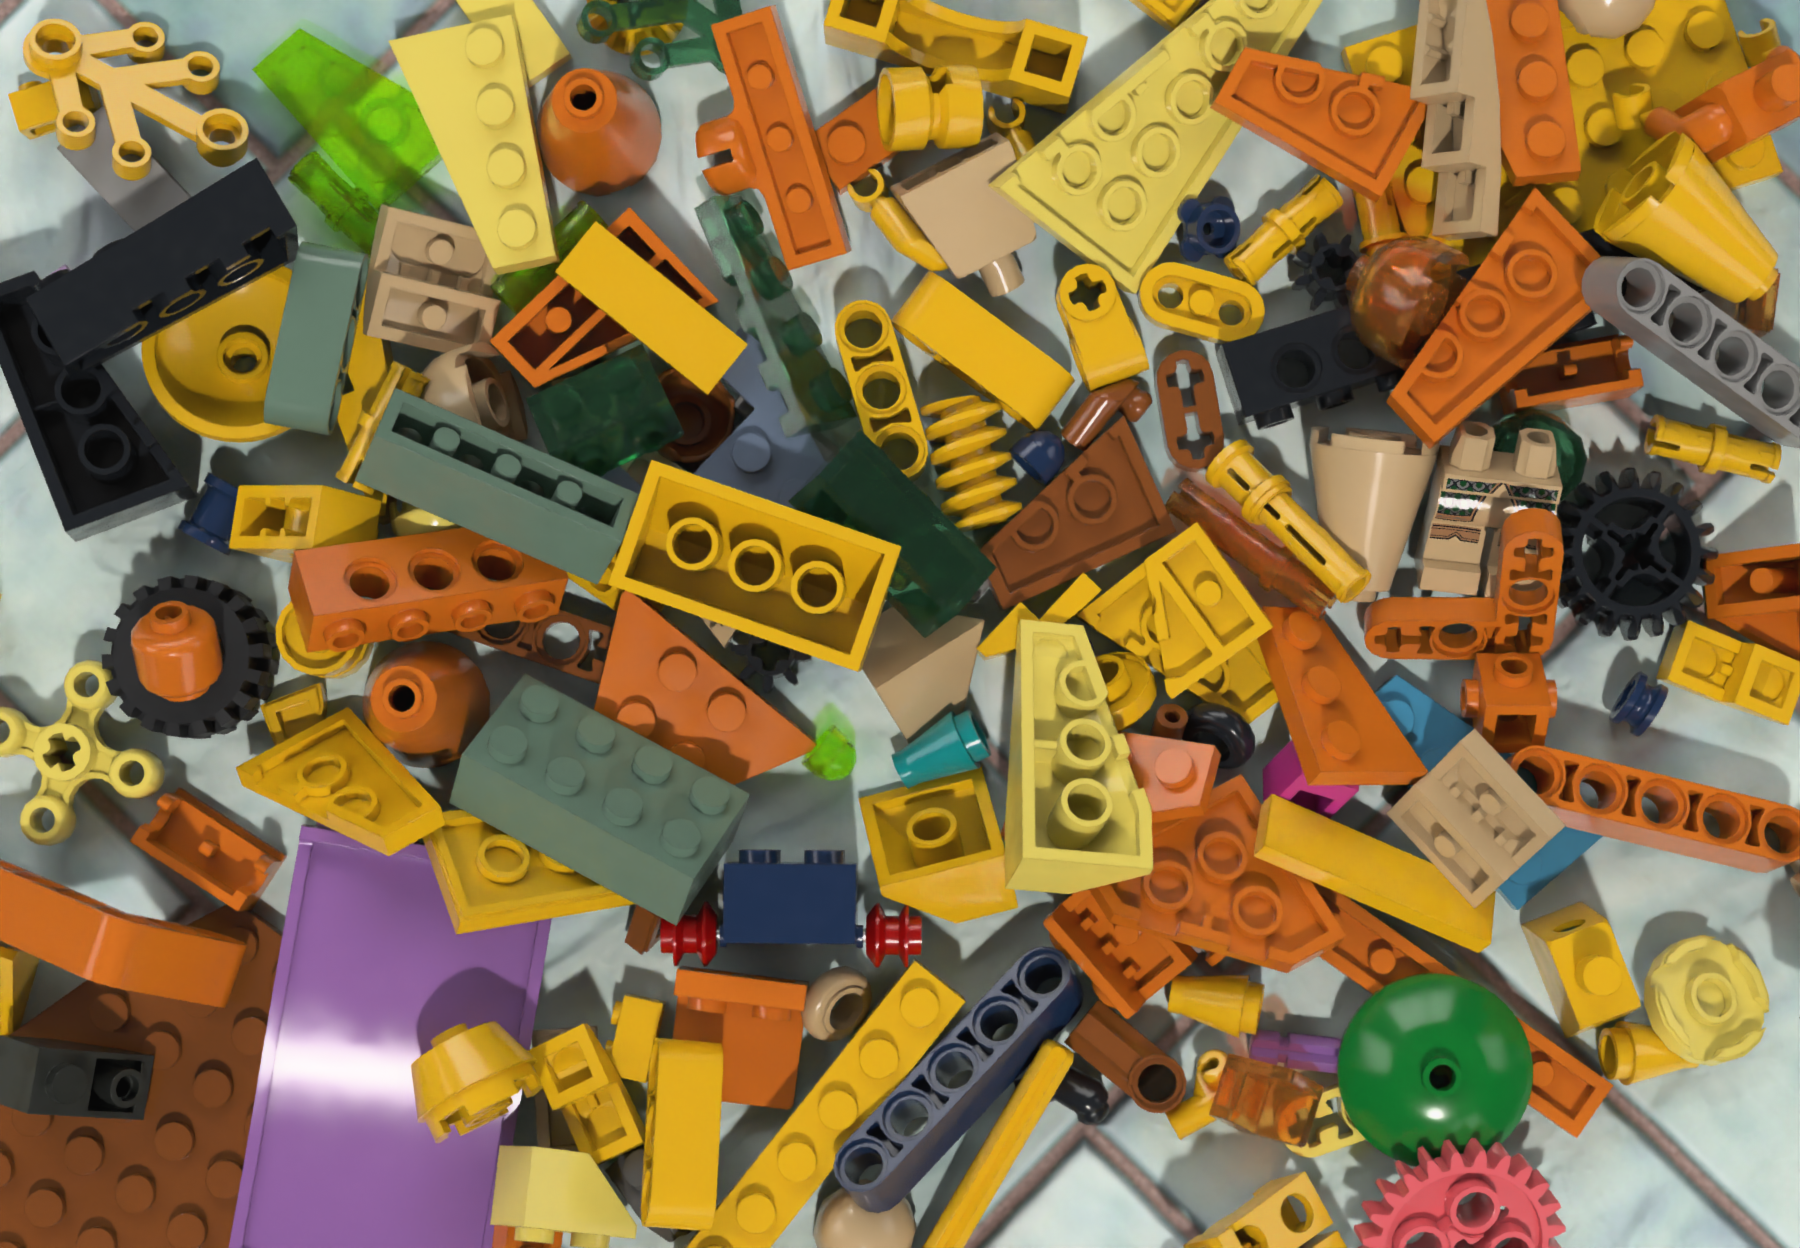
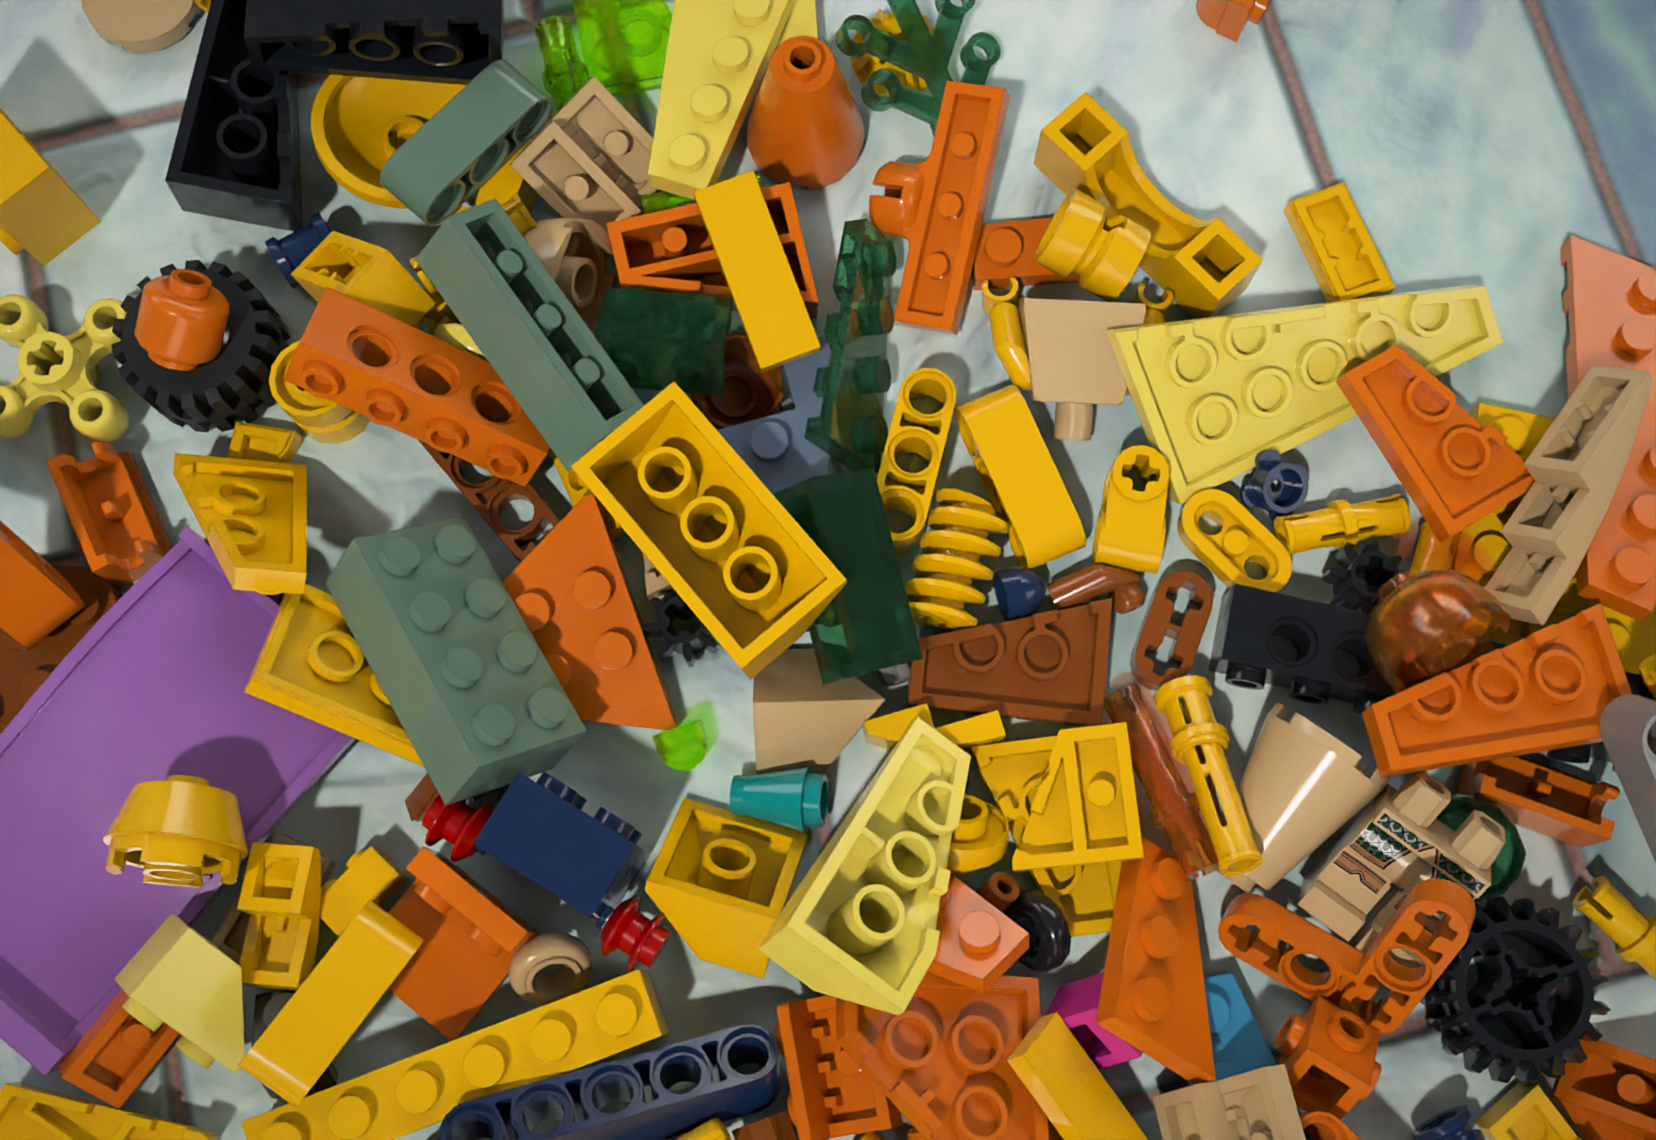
camera: 30 degrees right, 10 degrees down
orange cone [362,641,490,768] -> none

